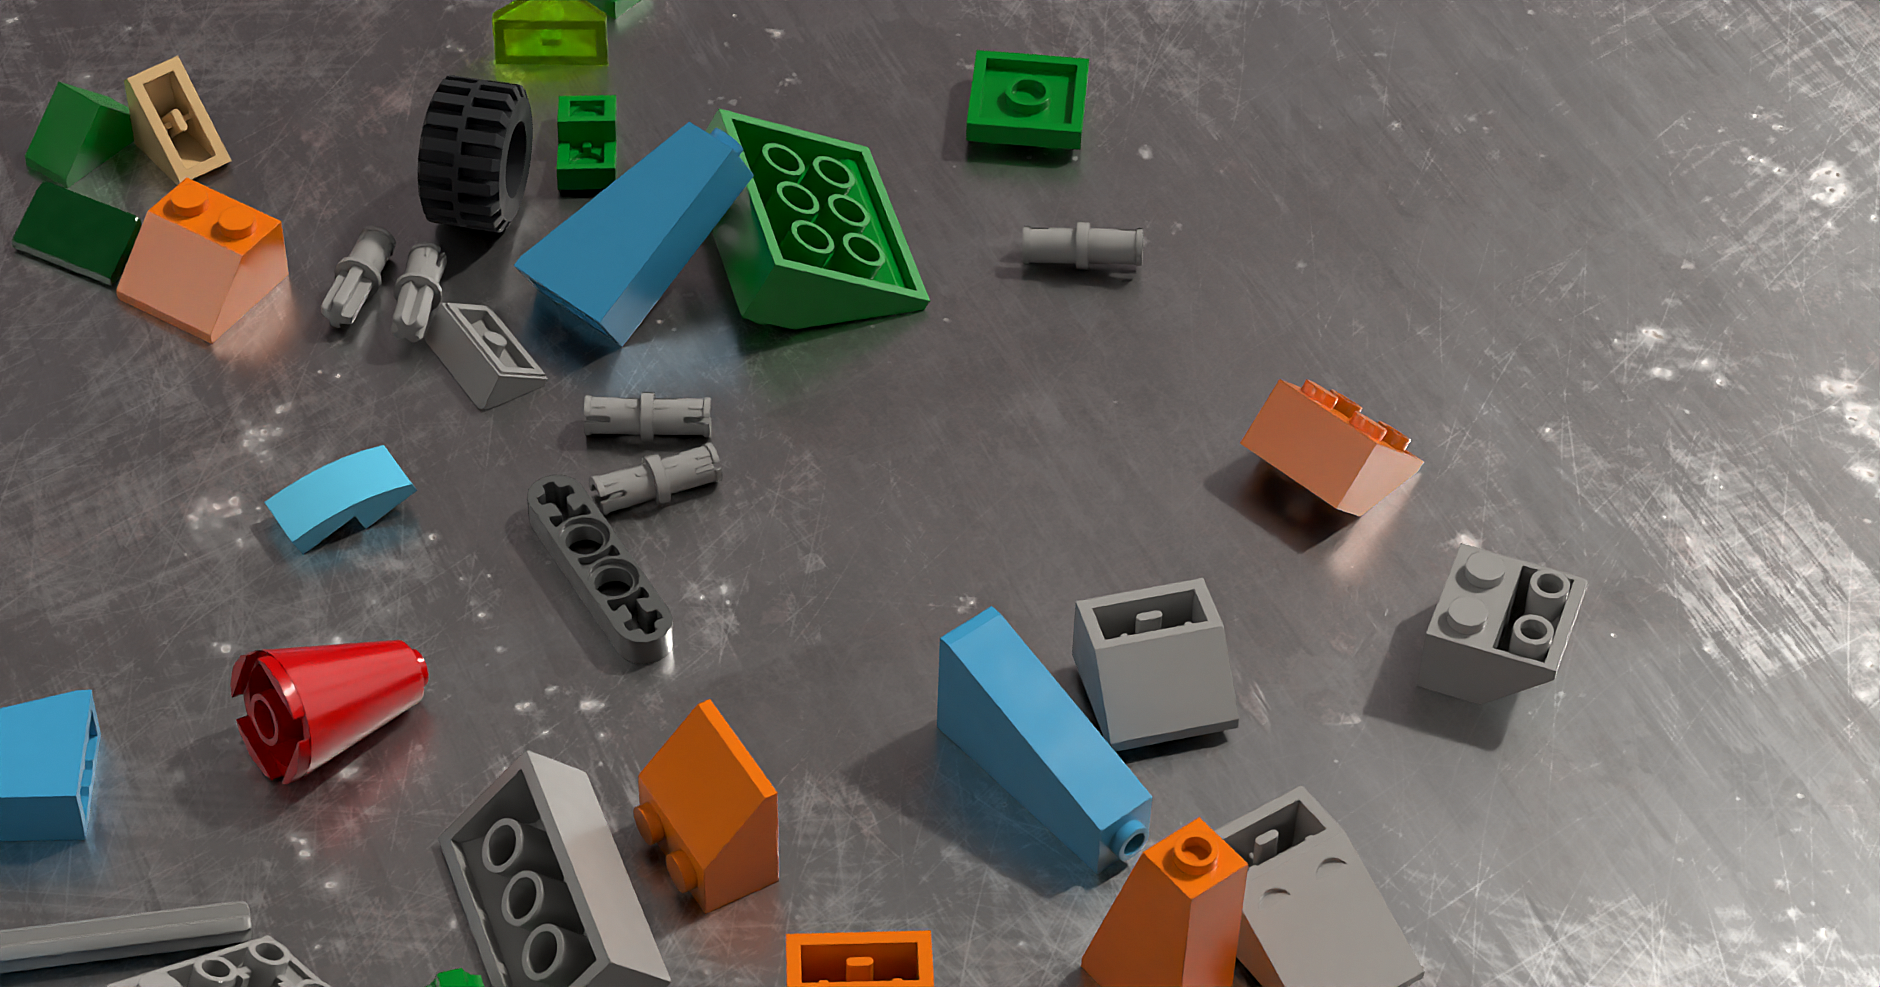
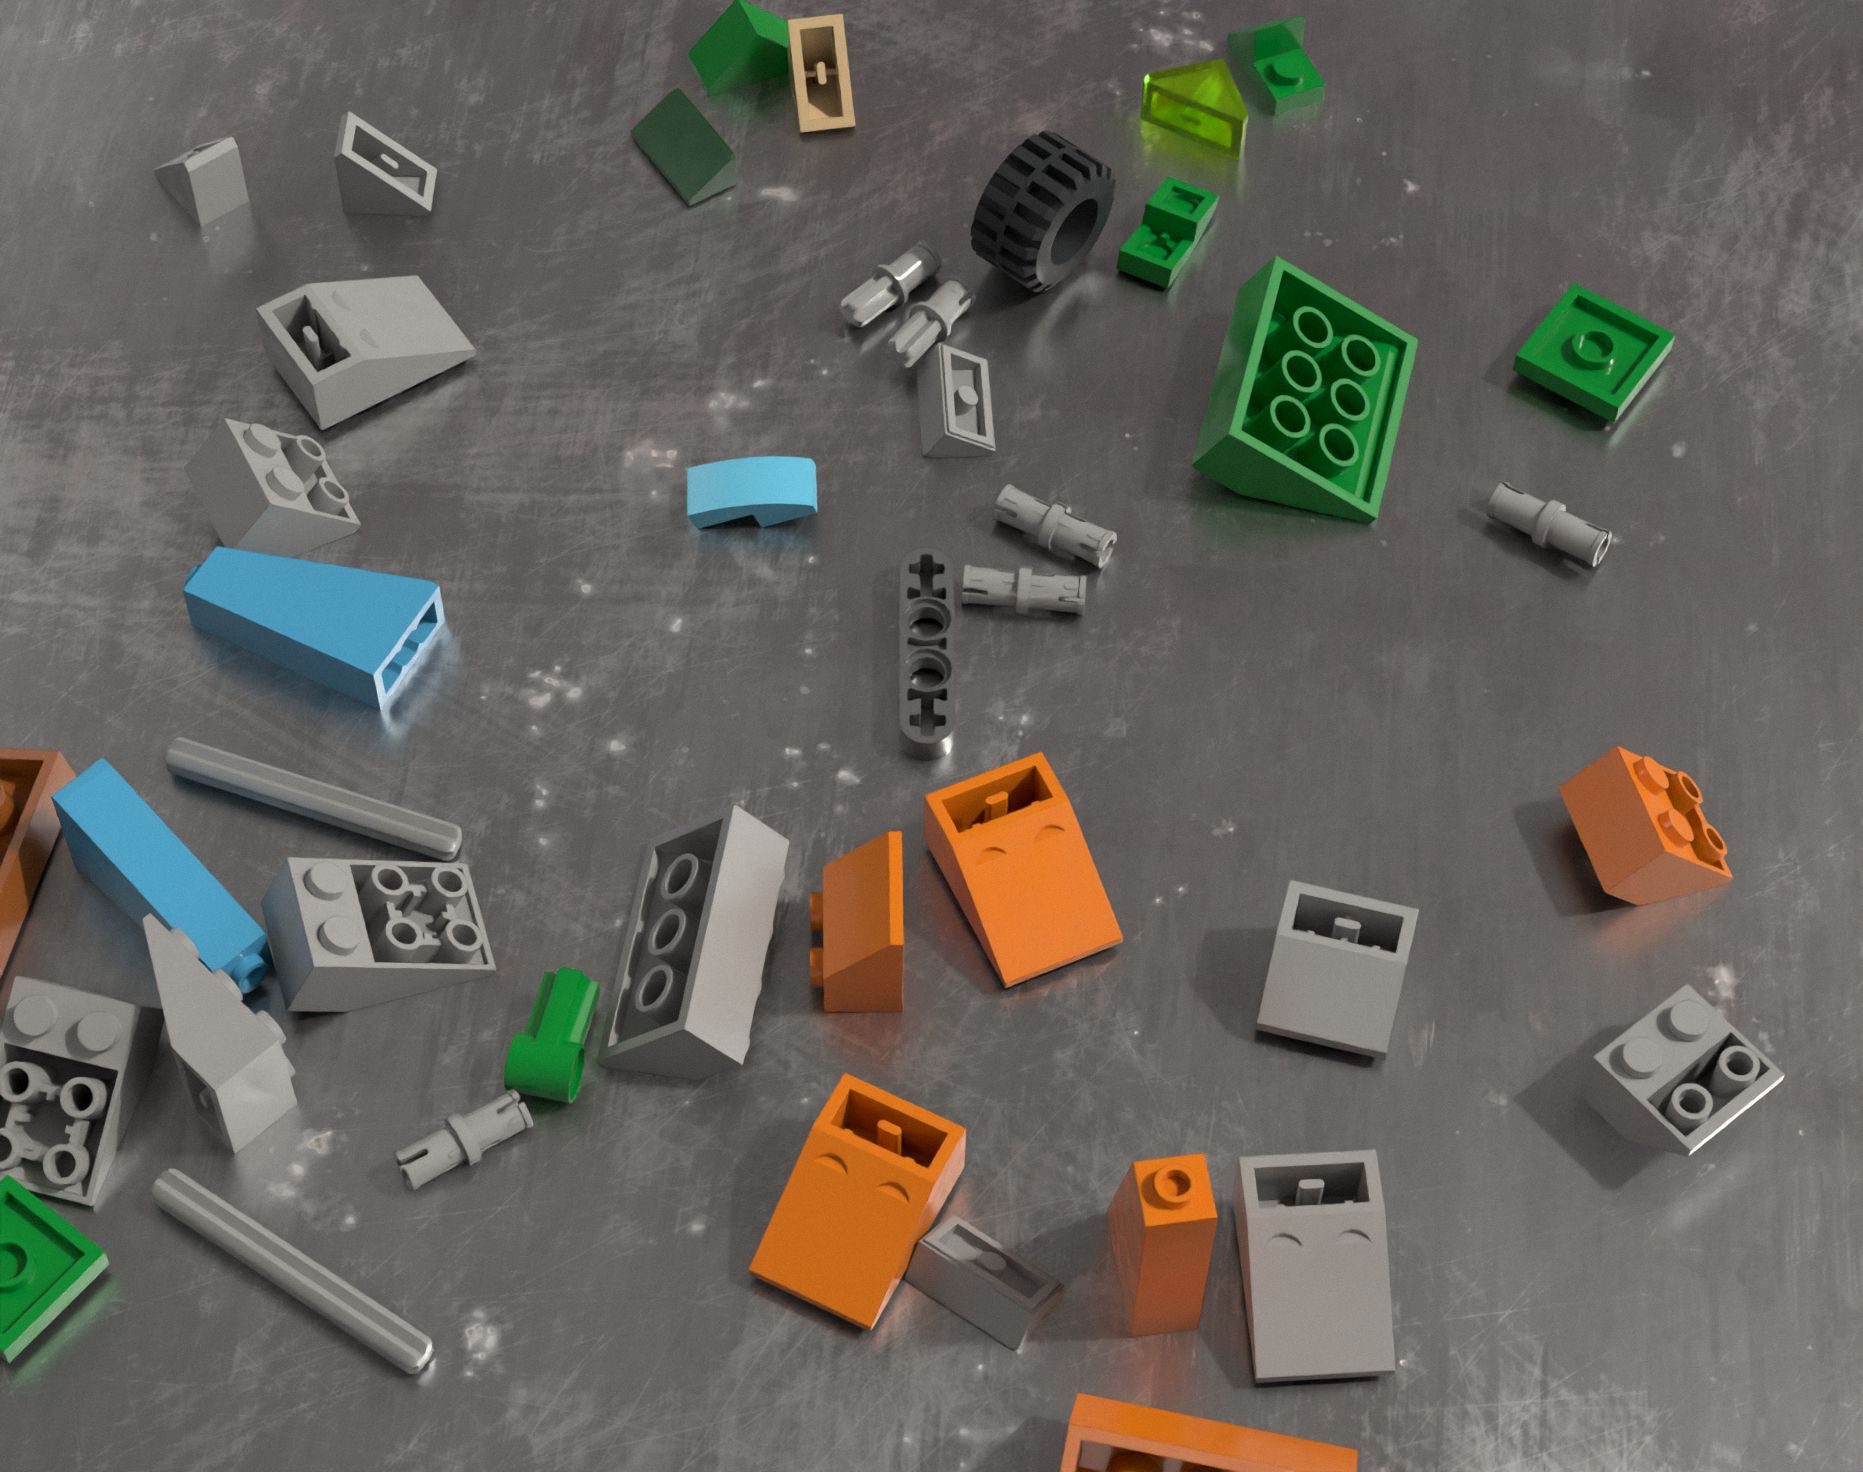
camera: 30 degrees right, 10 degrees up
orange slope [116,177,289,344] -> none
red cone [230,640,429,784] -> none
dark azure slope [514,122,754,347] -> none
dark azure slope [937,606,1153,874] -> none
none -> orange slope [923,751,1123,988]

